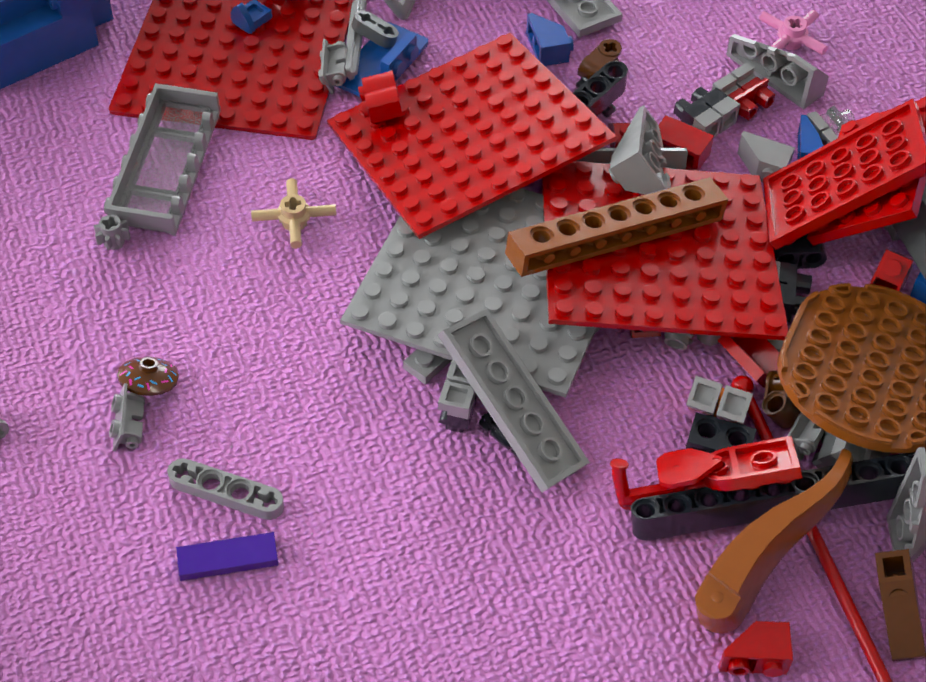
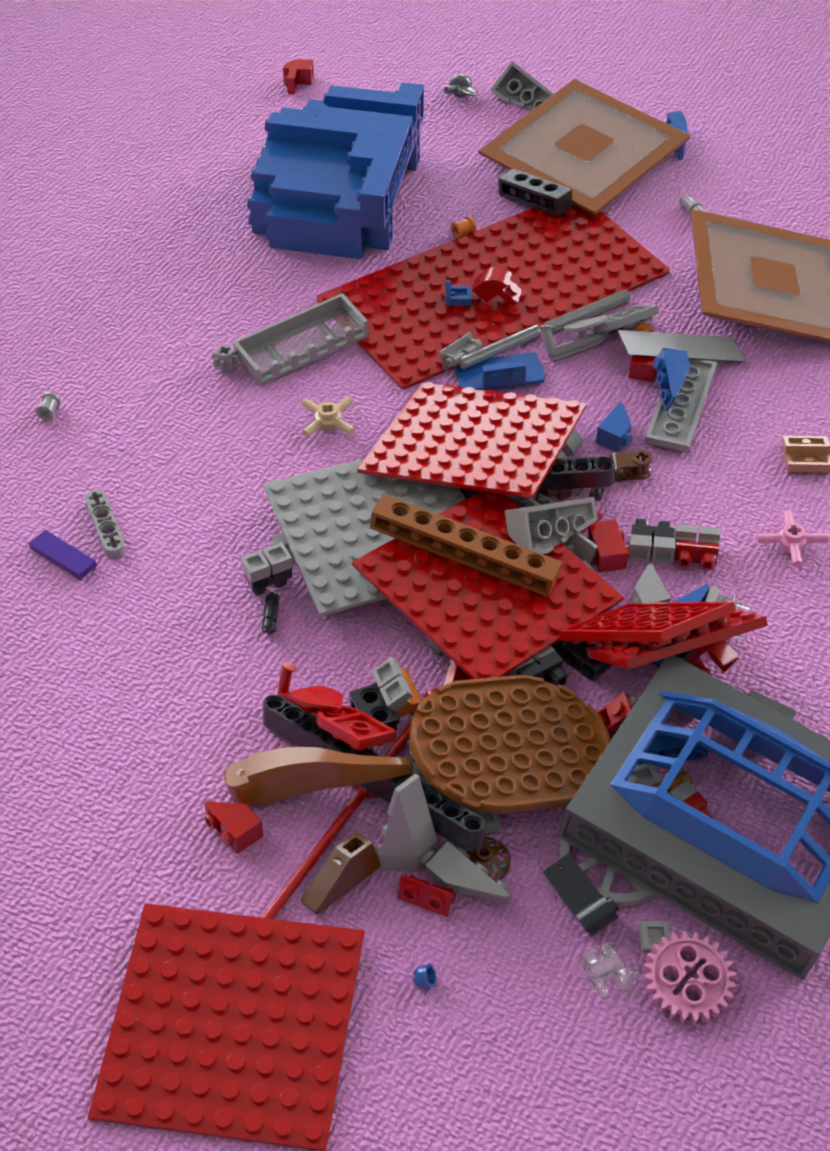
camera: 50 degrees right, 5 degrees down
light grey hinge [109,383,145,451] -> none
reddish brown dish [117,356,179,396] -> none
dark grey beam [351,10,399,48] -> none
red brick [358,70,403,124] -> none
light grey plate [438,308,590,493] -> none
light grey wedge [726,34,829,110] -> none

